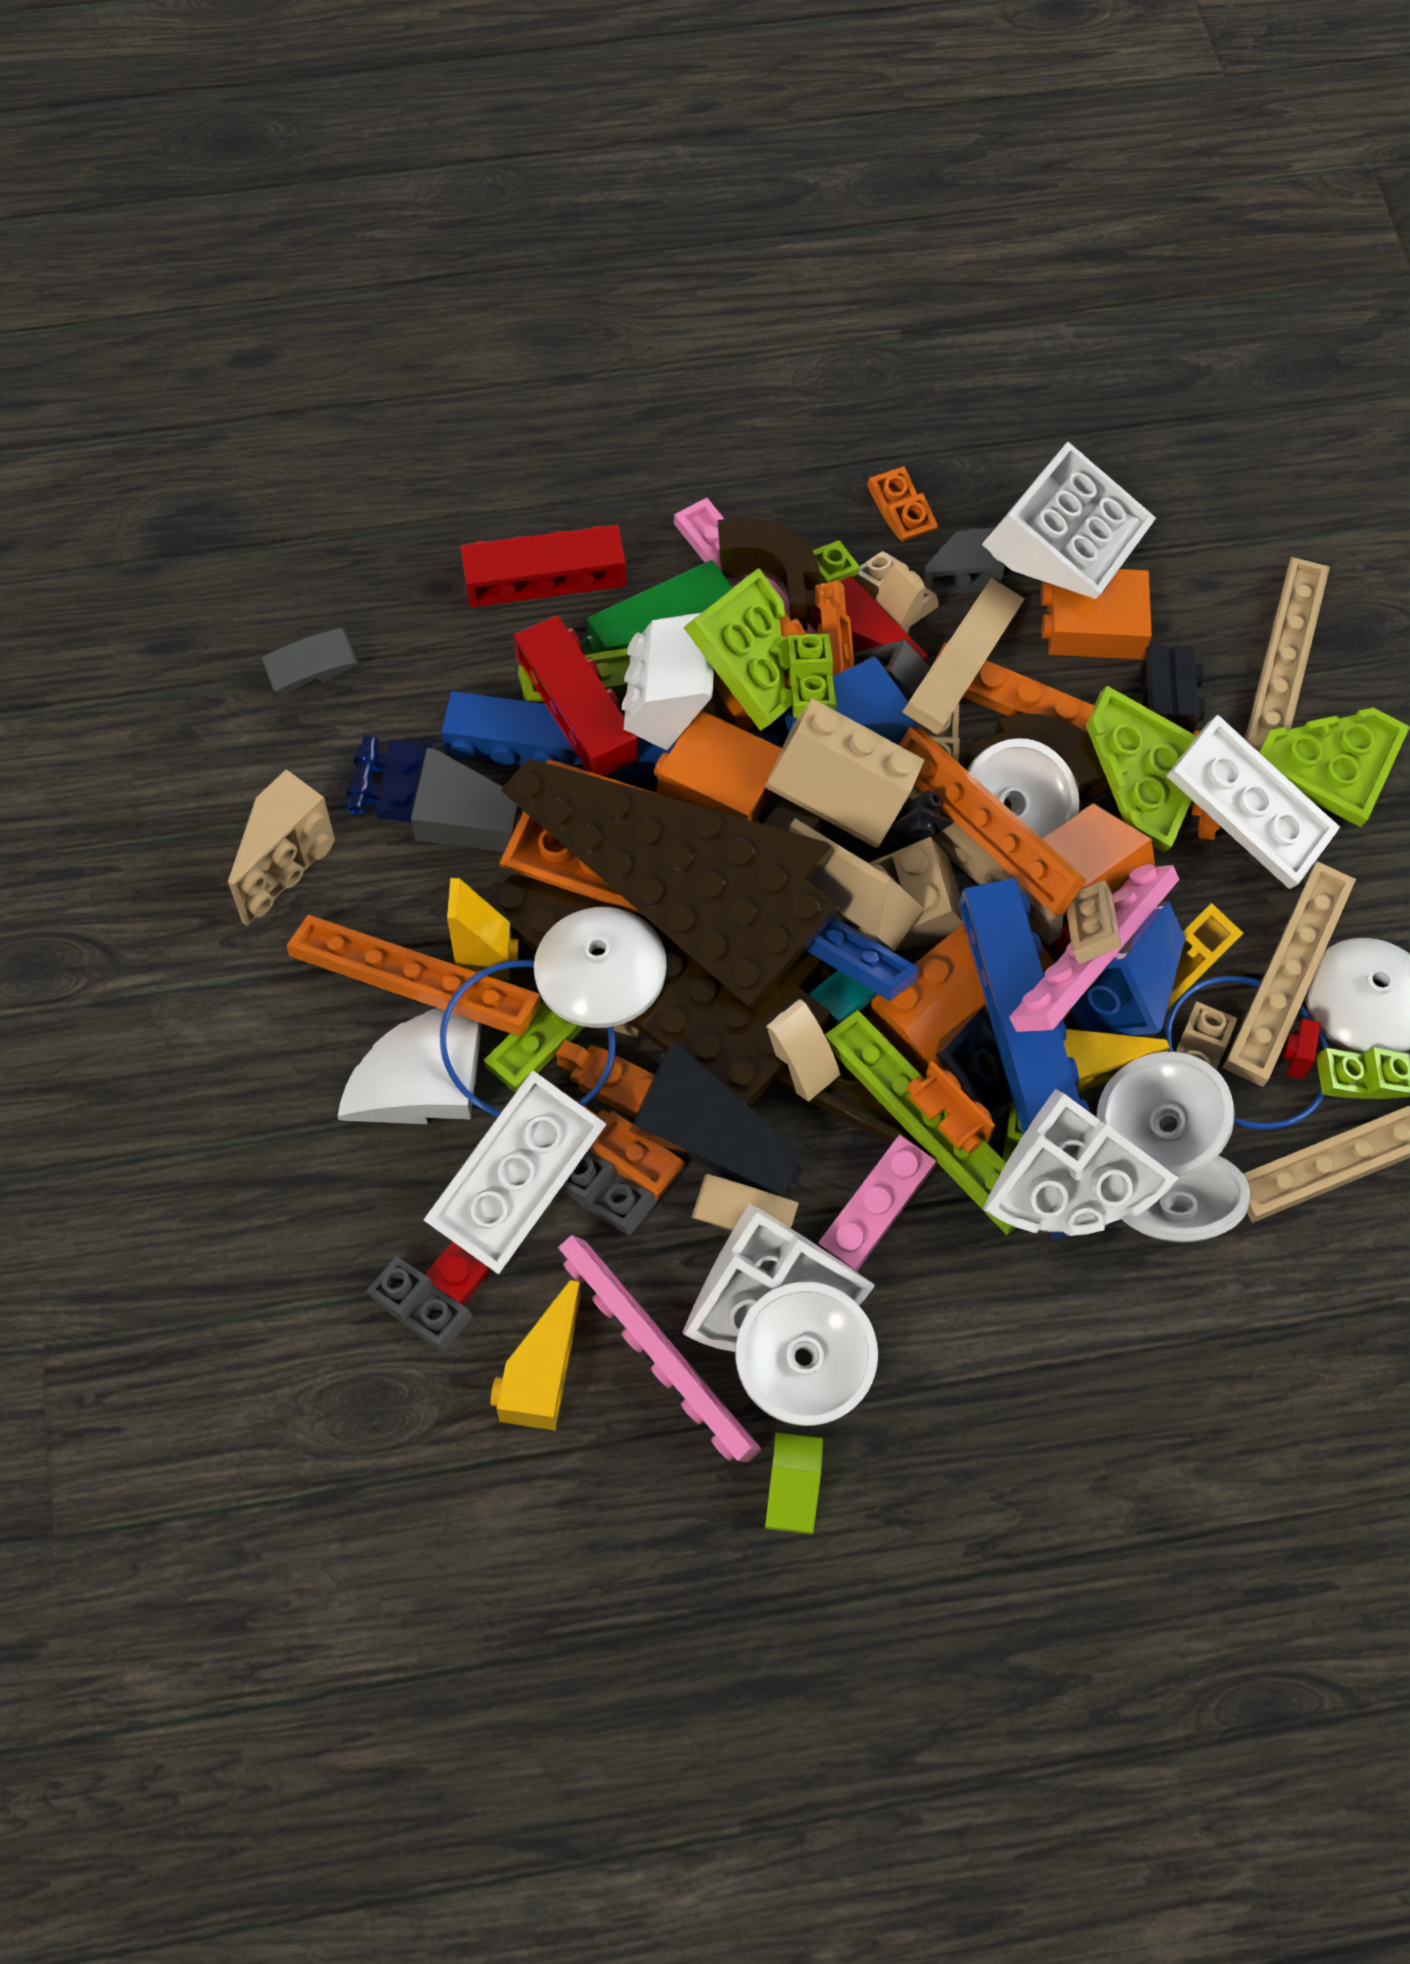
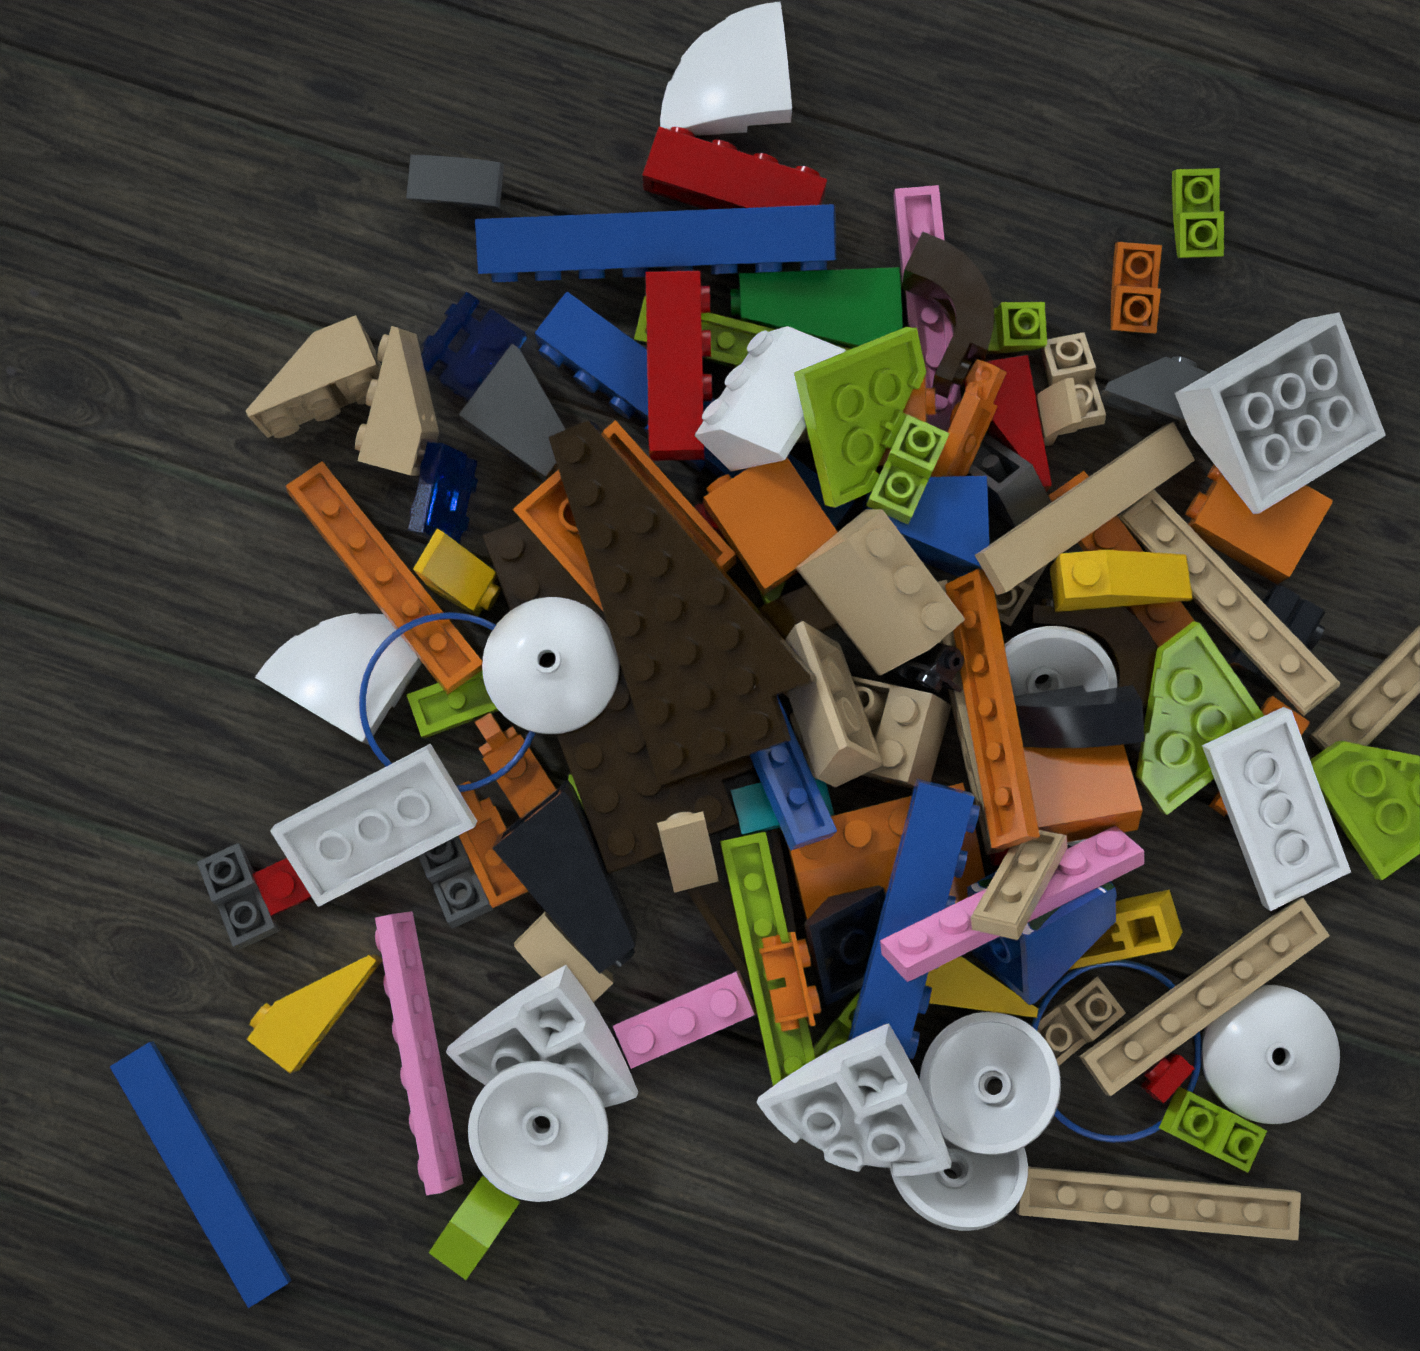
camera: 30 degrees right, 20 degrees up
none -> blue tile [110,1041,292,1308]
none -> tan slope [355,326,439,476]
none -> clear blue plate [408,441,478,544]
none -> blue brick [475,204,837,282]
none -> white brick [660,2,792,136]
none -> black slope [1014,685,1145,748]
none -> yellow slope [1050,550,1192,612]
none -> tan tile [1118,489,1340,716]
none -> lime slope [1172,168,1224,258]

